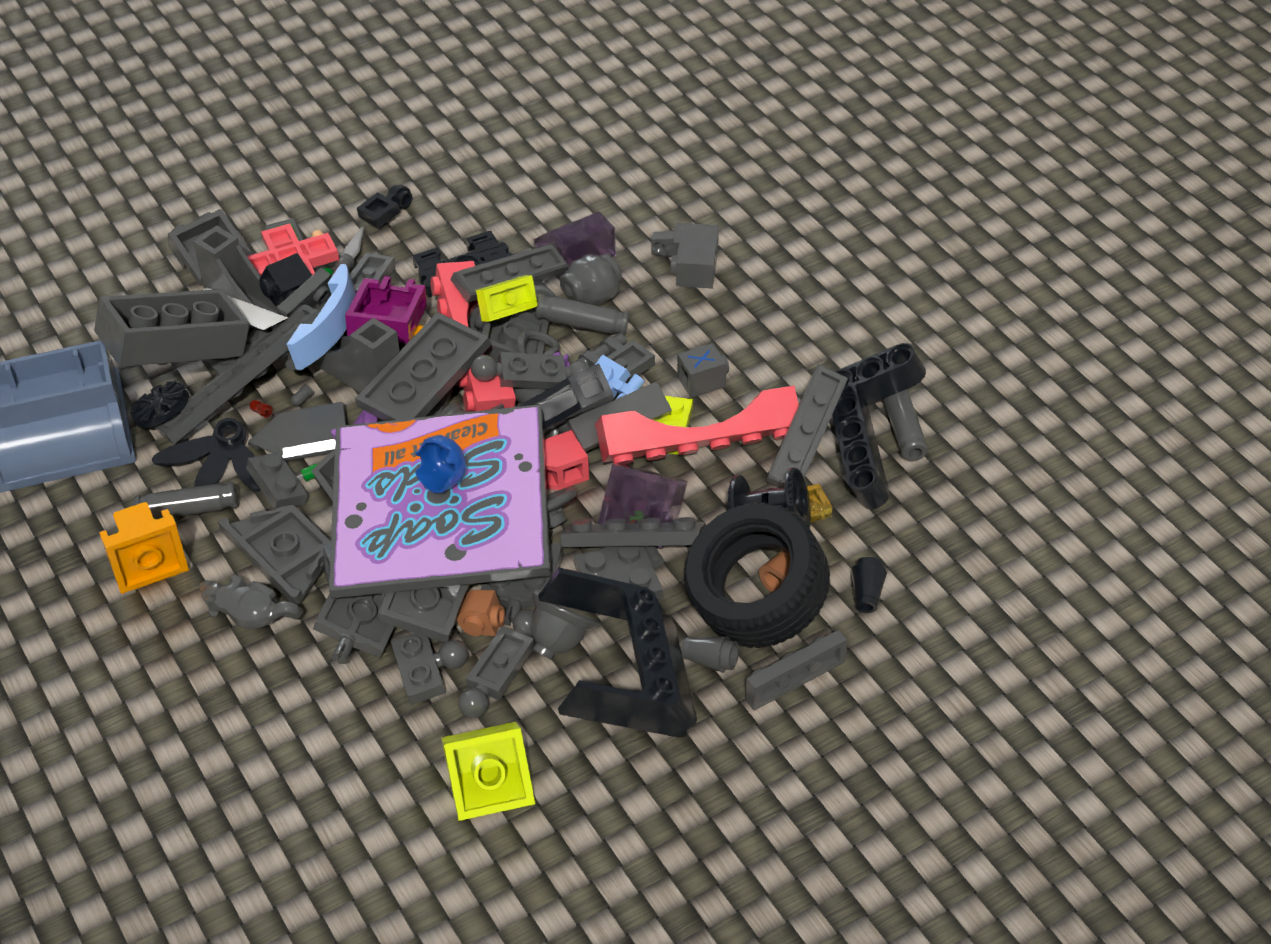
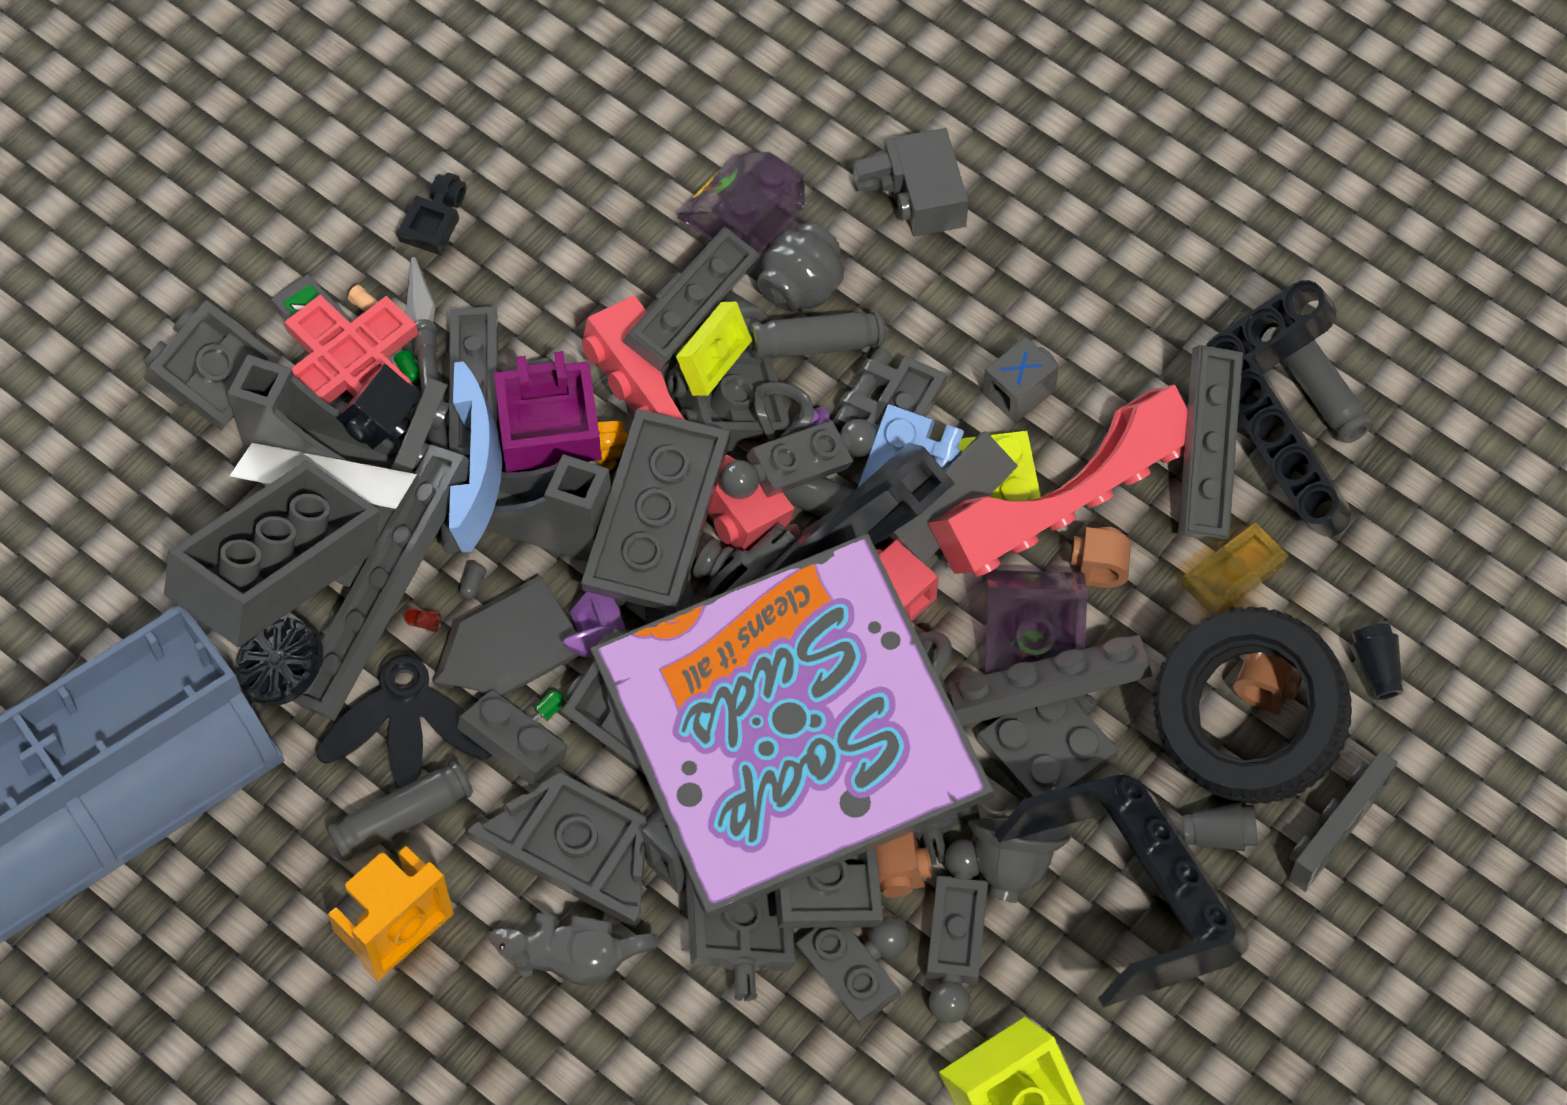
camera: 20 degrees left, 15 degrees up
black piece [412,230,513,297] -> none
blue hair [415,435,466,494] -> none
black hose [728,467,811,528] -> none
none -> nougat plate [1070,527,1131,588]

